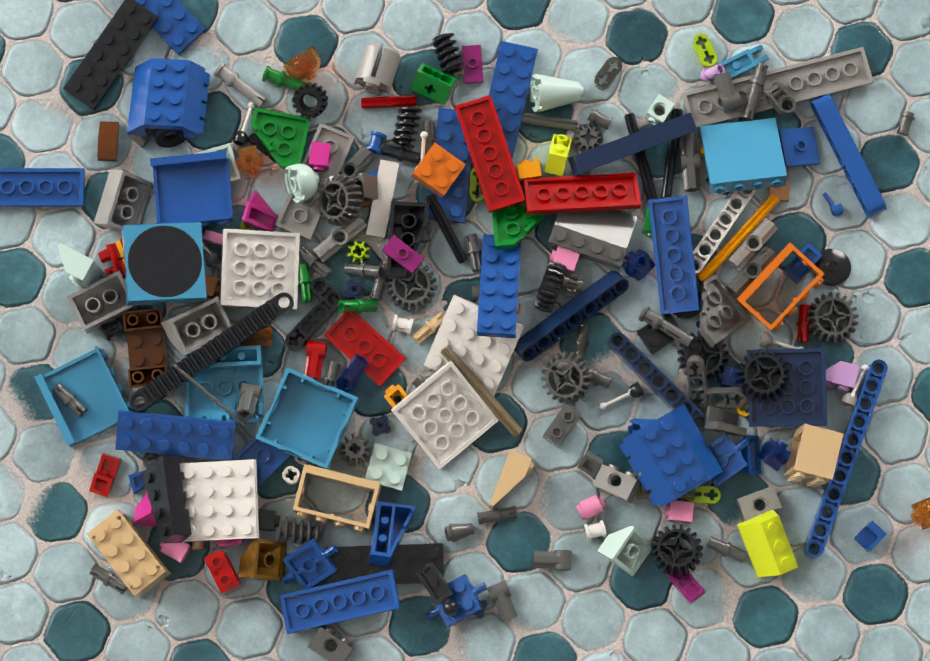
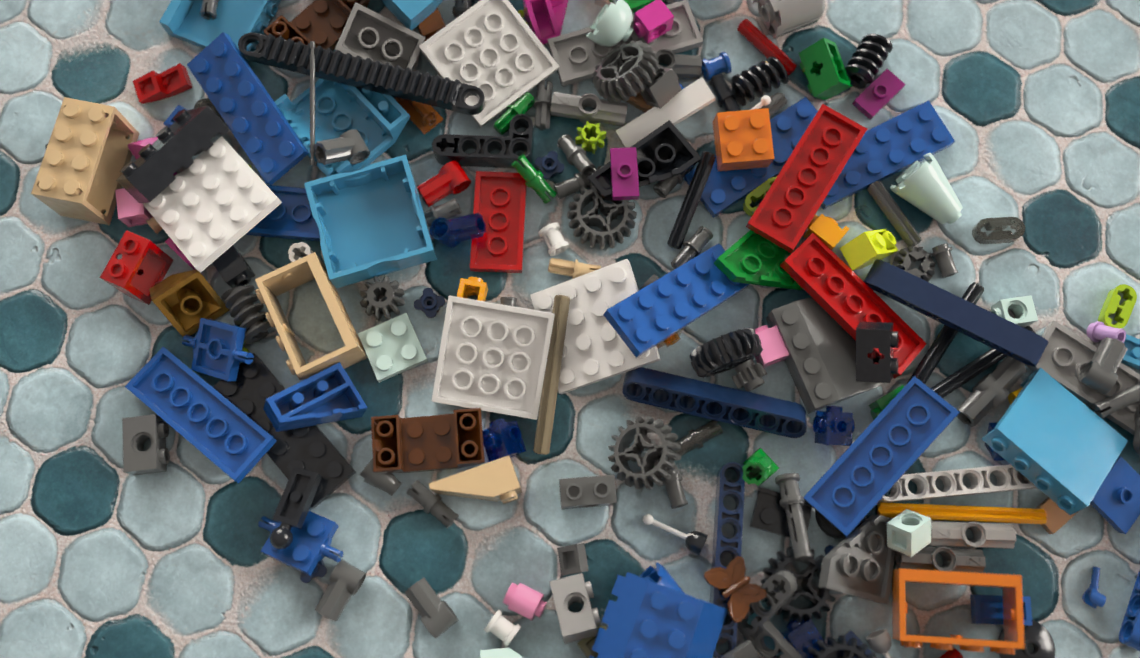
camera: 50 degrees right, 5 degrees down
none -> reddish brown slope [371,408,485,473]
none -> clear blue brick [483,418,526,462]
none -> reddish brown piece [704,556,767,623]
none -> green piece [742,447,779,486]
none -> black brick [856,322,899,383]
none -> light aqua brick [887,509,931,557]

